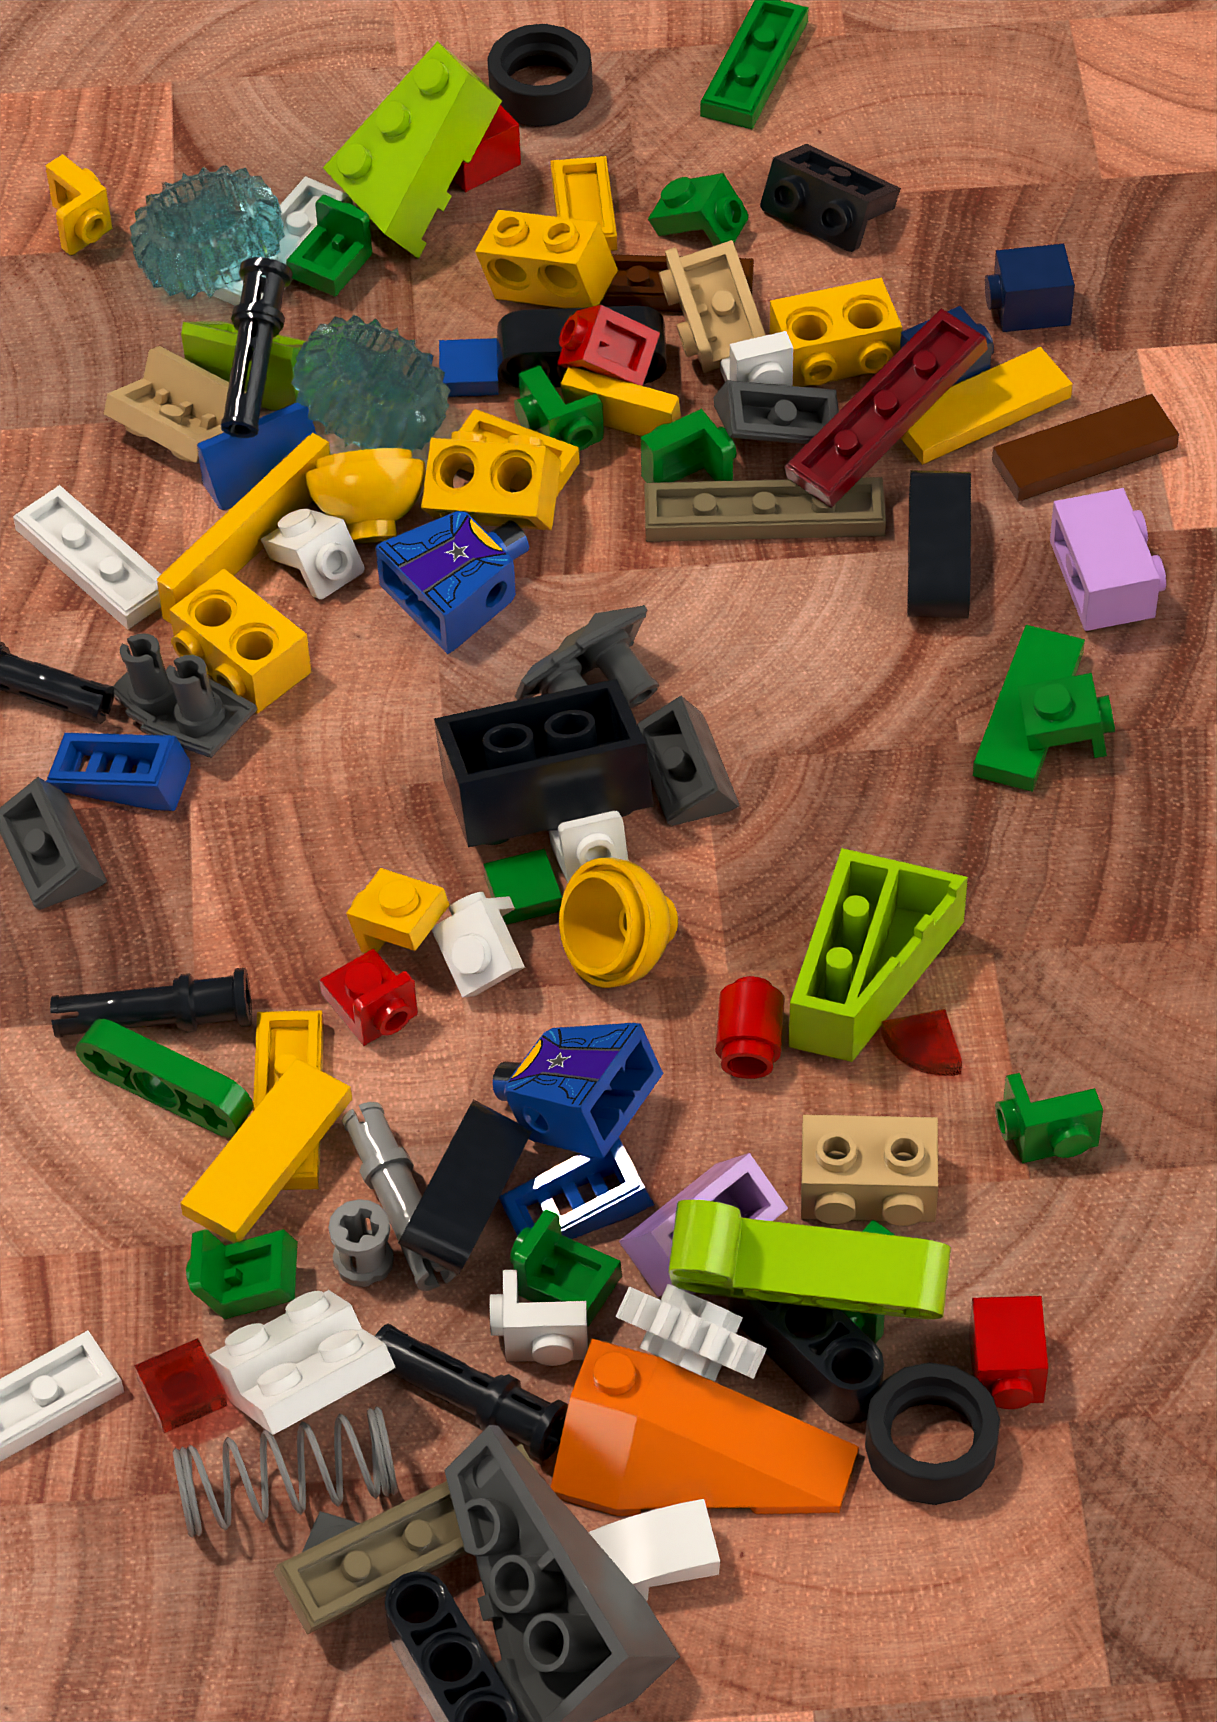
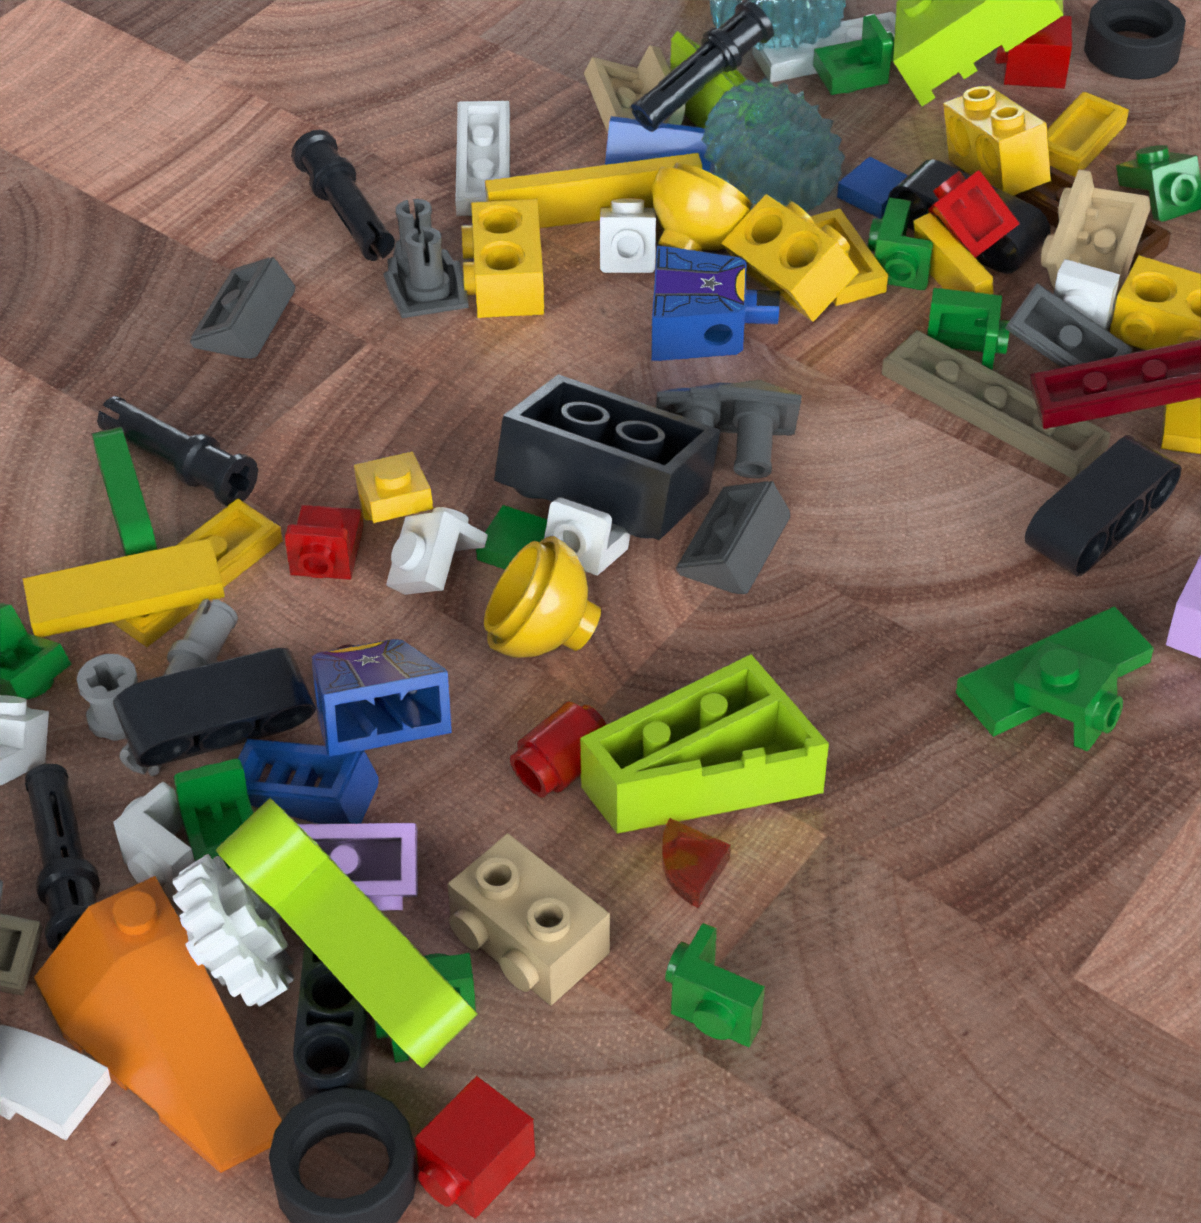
camera: 40 degrees right, 5 degrees down
blue slope [46,733,191,811] -> none

